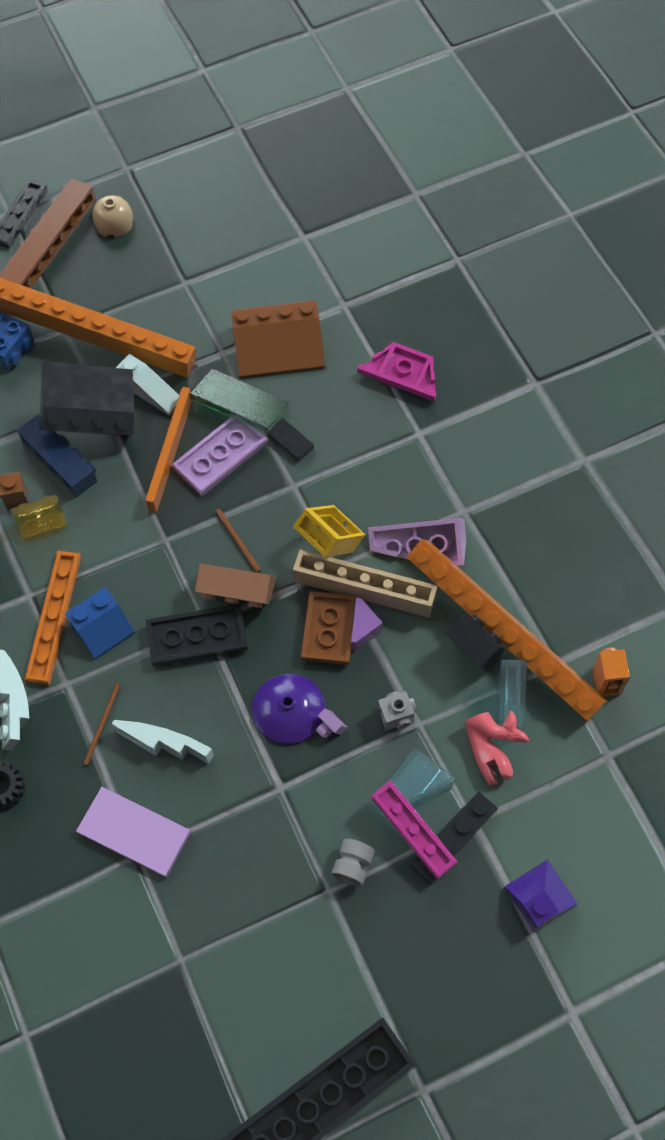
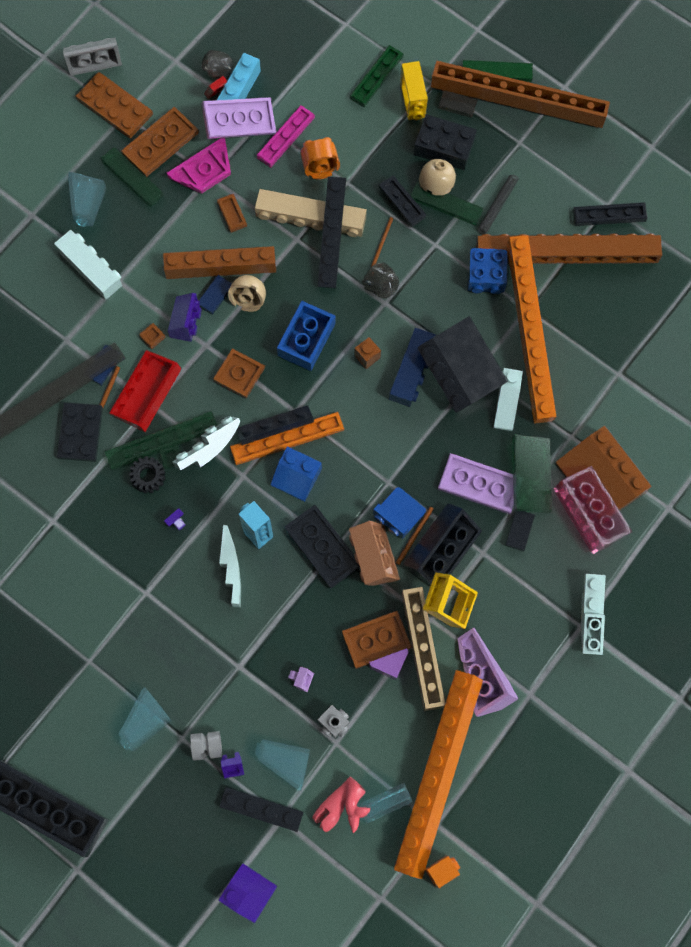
camera: 60 degrees right, 10 degrees up
clear yellow bracket [11,495,67,540] -> none
lavender tile [76,787,191,878] -> none
dark orange axle [83,684,120,766] -> none
tan cylinder [92,195,134,237] -> none
orange tile [145,387,193,513] -> none
dark purple dish [252,674,325,745] -> none
dark pink wing [357,342,436,402] -> none
dark pink tile [370,780,457,879] -> none
black slope [445,613,505,673] -> none
none -> clear light blue slope [119,688,172,752]
none -> dark purple tile [163,508,185,530]
none -> dark purple tile [221,752,244,779]
none -> black plate [236,405,314,445]
none -> medium azure brick [239,501,273,549]
none -> blue bracket [373,487,426,539]
none -> black slope [403,503,482,586]
none -> clear pink slope [553,466,632,554]
none -> light aqua slope [581,574,606,655]

